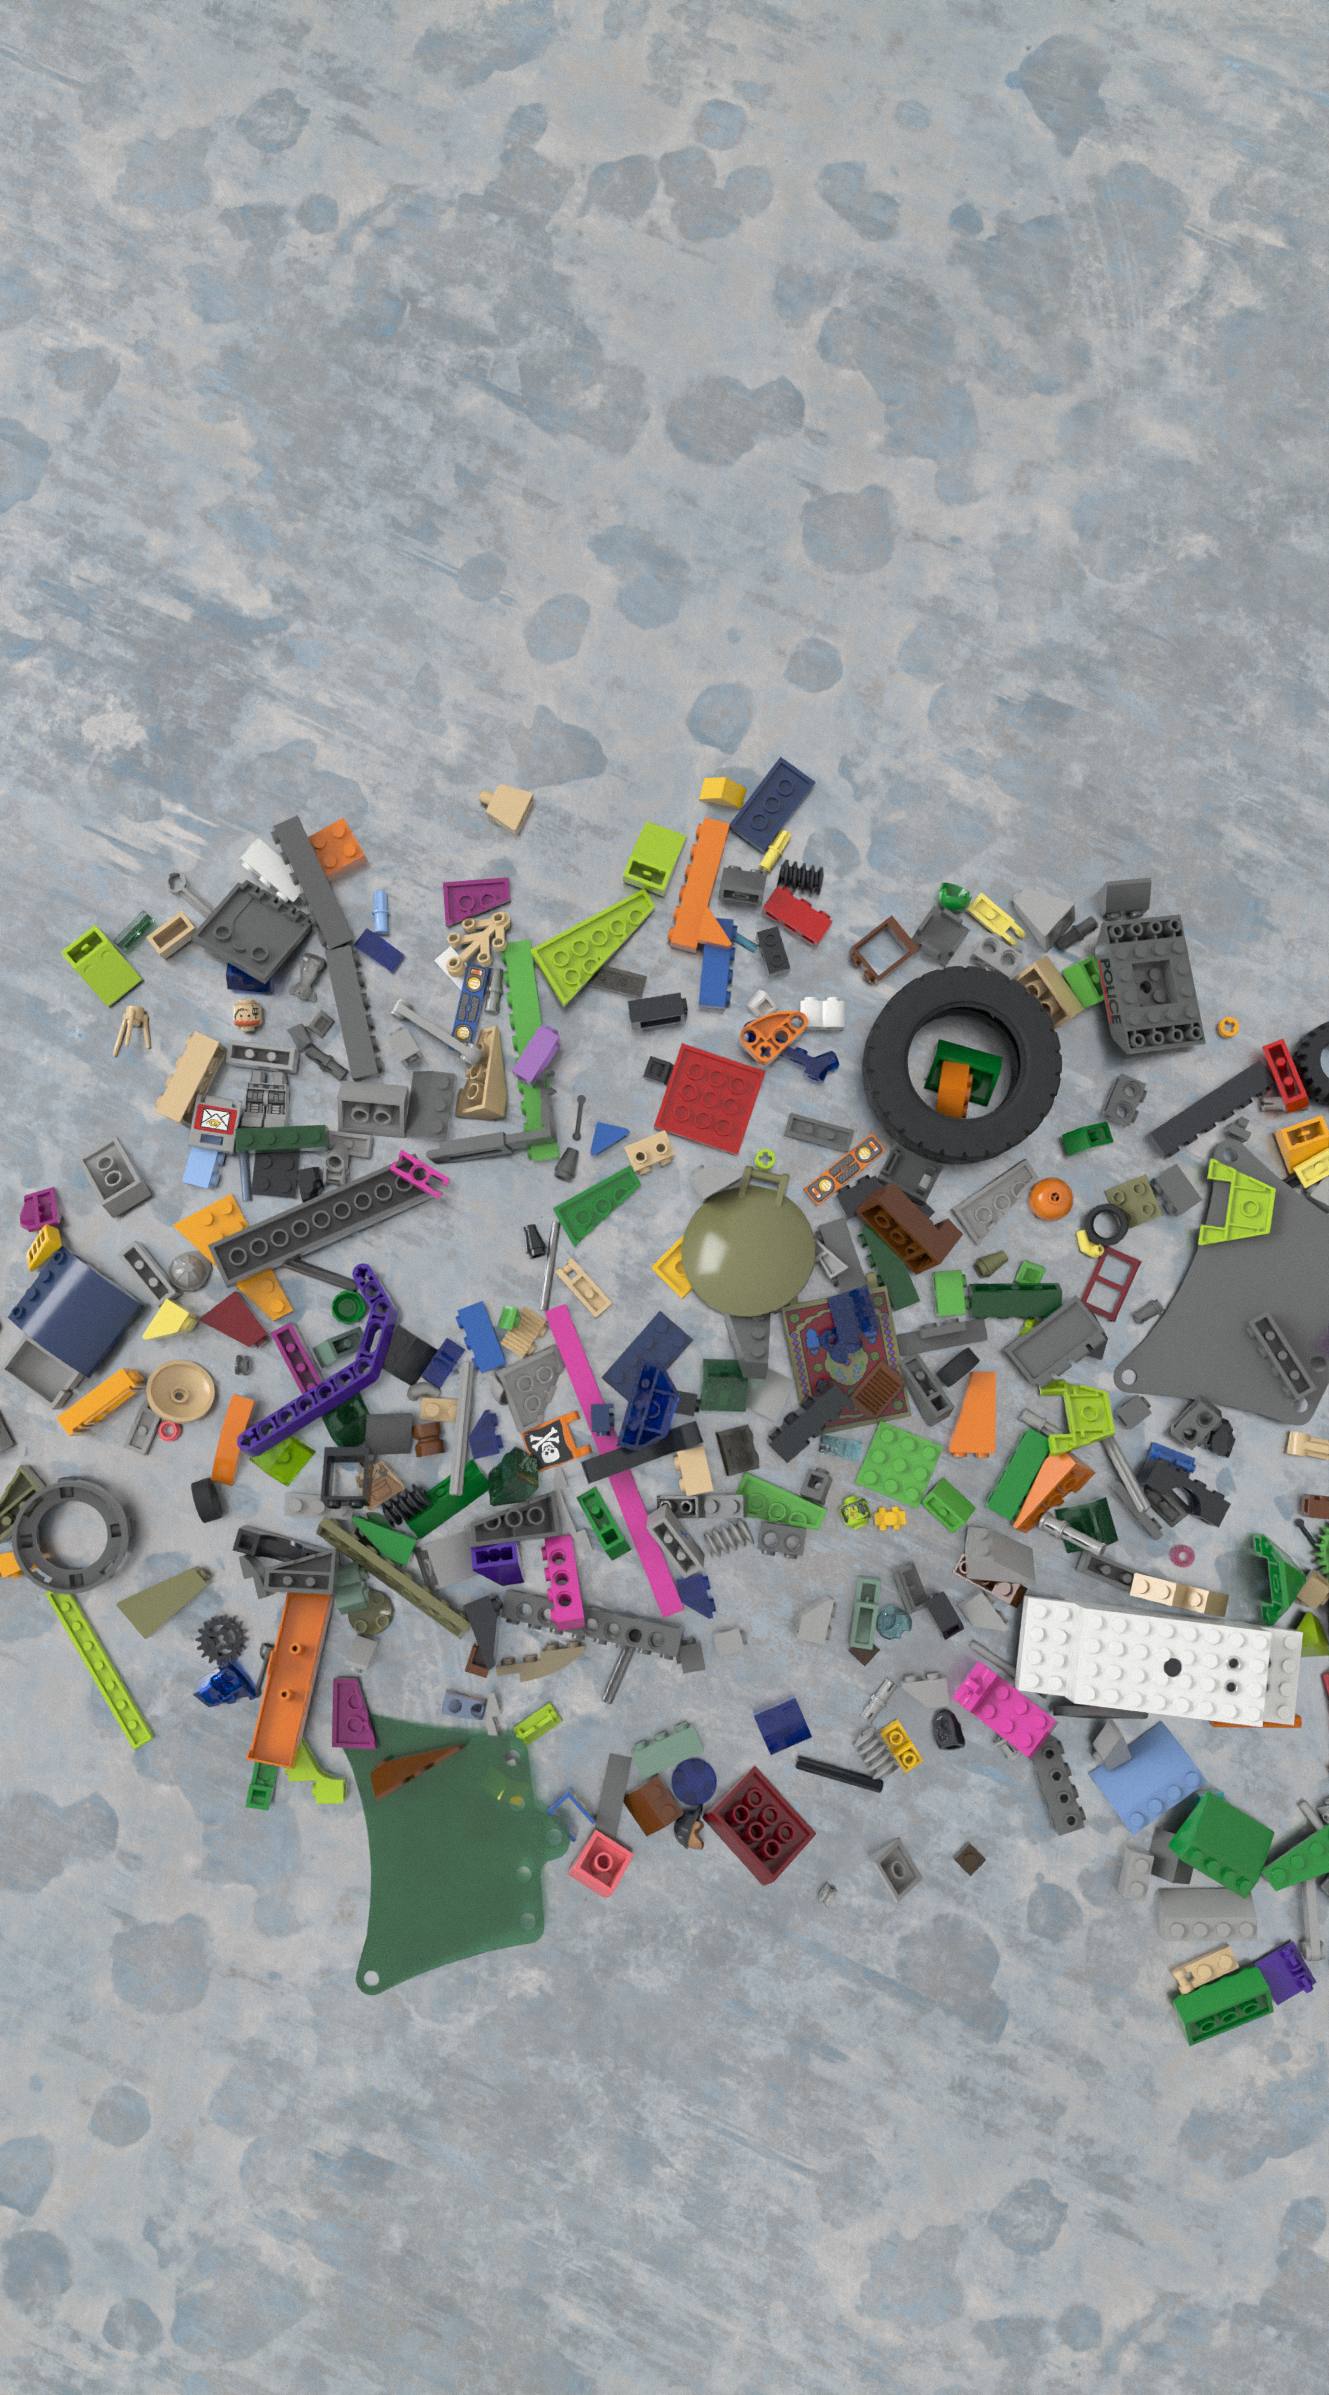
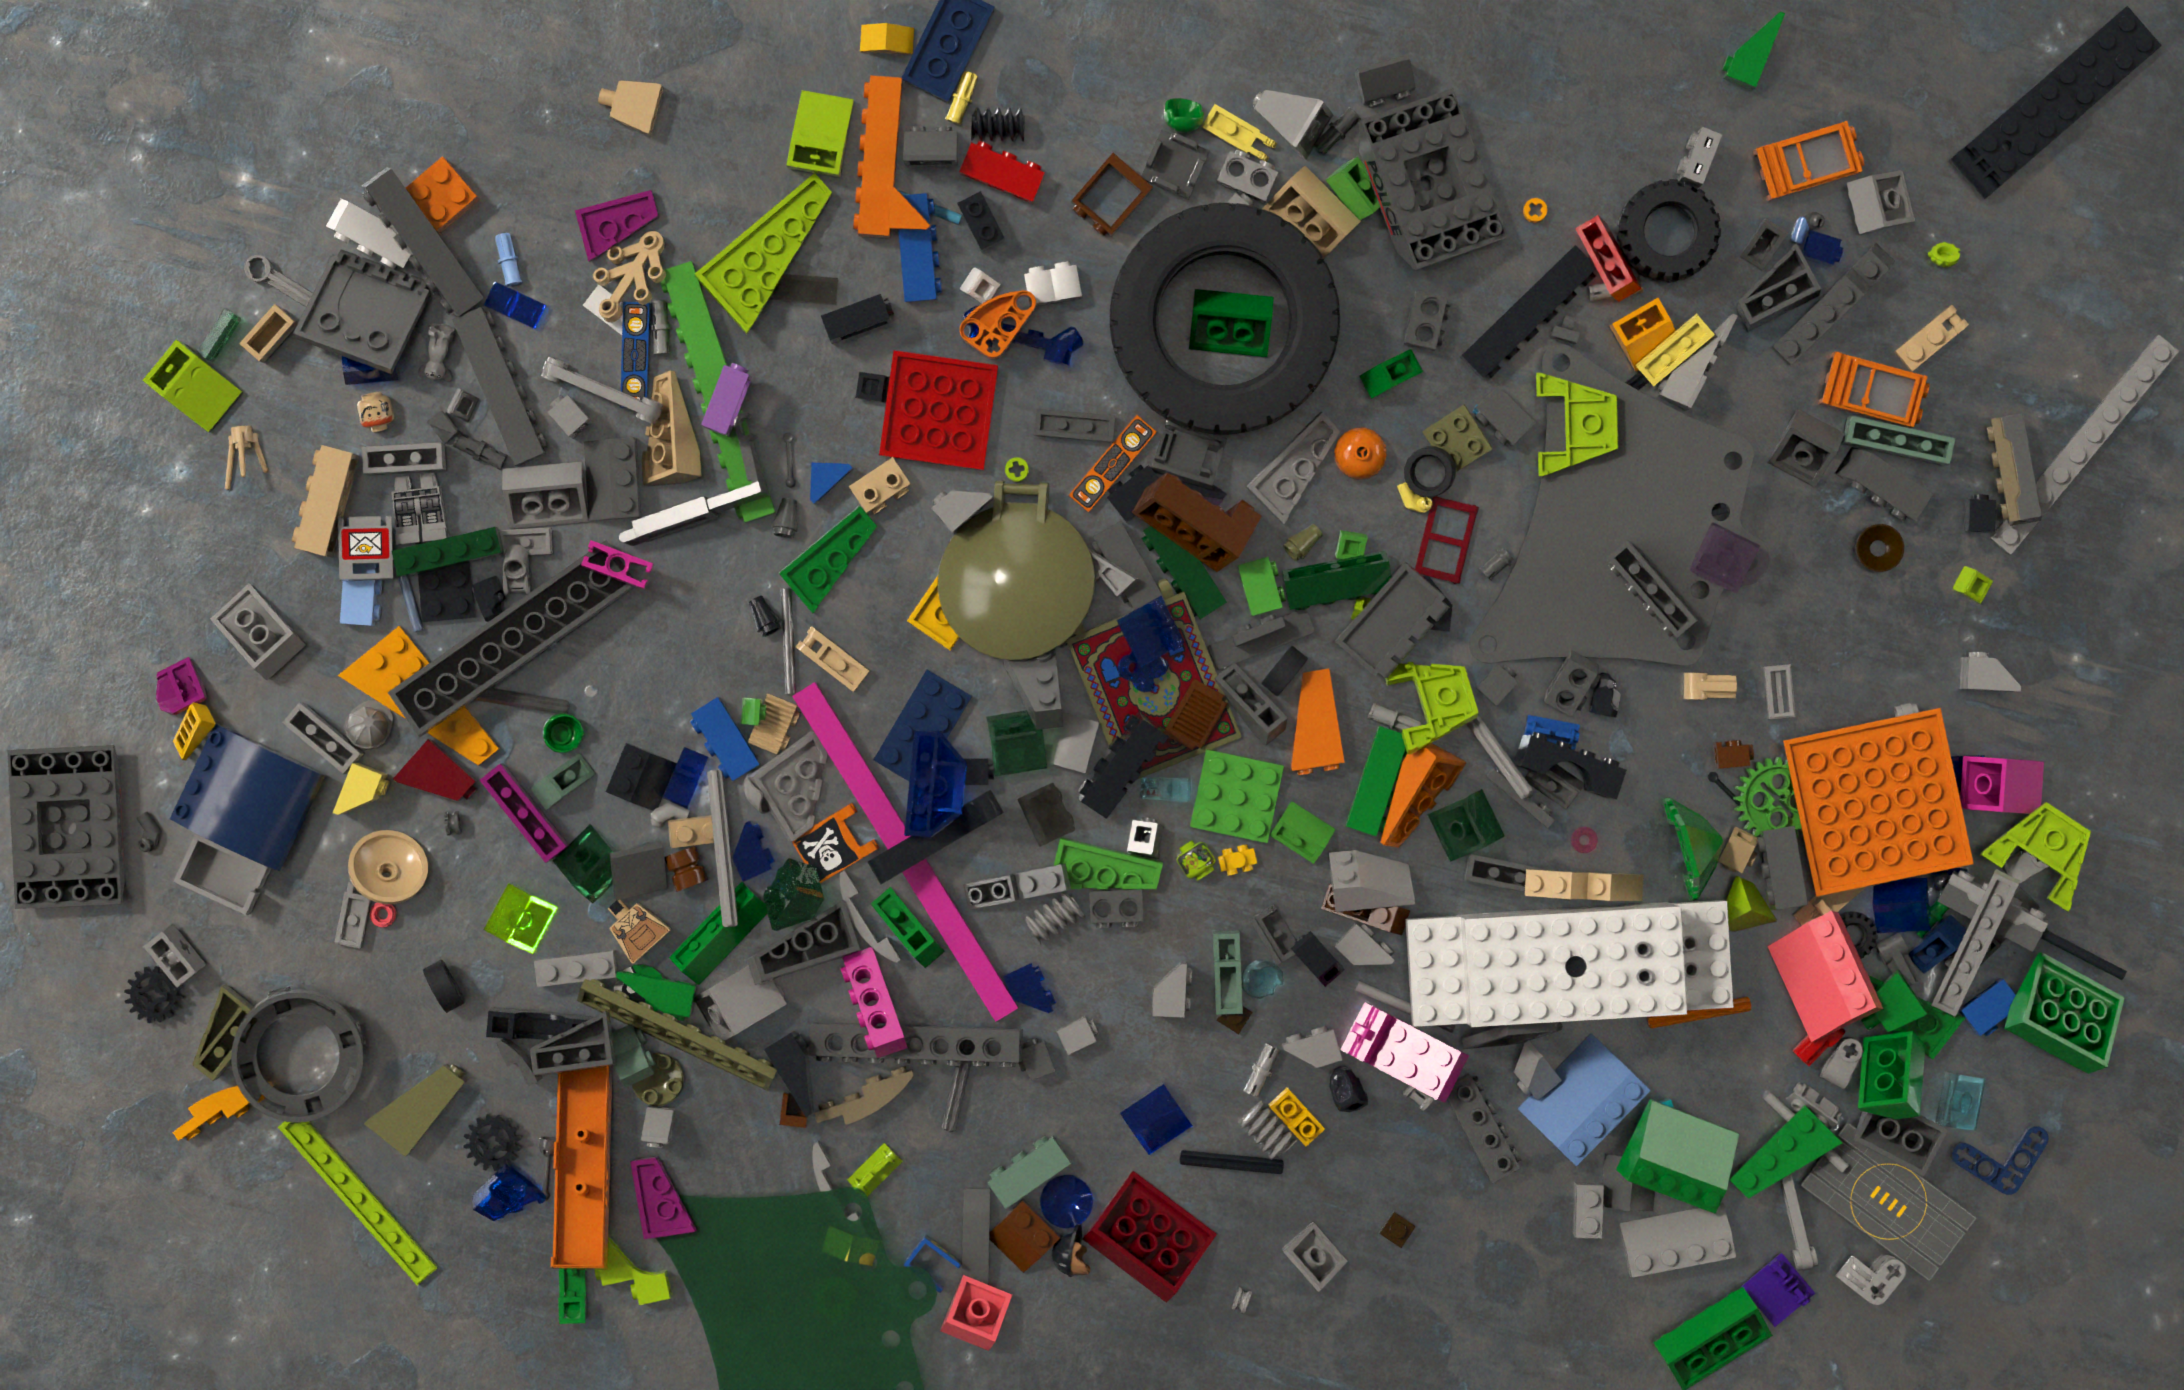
camera: 10 degrees left, 5 degrees up
light orange door [56,1368,146,1436] -> none
orange slope [211,1394,257,1486] -> none
dark purple beam [237,1263,398,1457] -> none
black window [321,1447,374,1509] -> none
reddish brown wedge [370,1743,465,1801] -> none
black piece [381,1483,433,1528] -> none
sand blue leg [442,1690,487,1720] -> none
dark purple slope [471,1541,524,1586] -> none
dark blue brick [591,1404,614,1436] -> none
light grey brick [646,1504,705,1578] -> none
tan brick [673,1445,714,1496] -> none
orange brick [935,1061,973,1119] -> none
light grey pin [1038,1512,1106,1557] -> none
tan plate [1171,1944,1239,1994] -> none

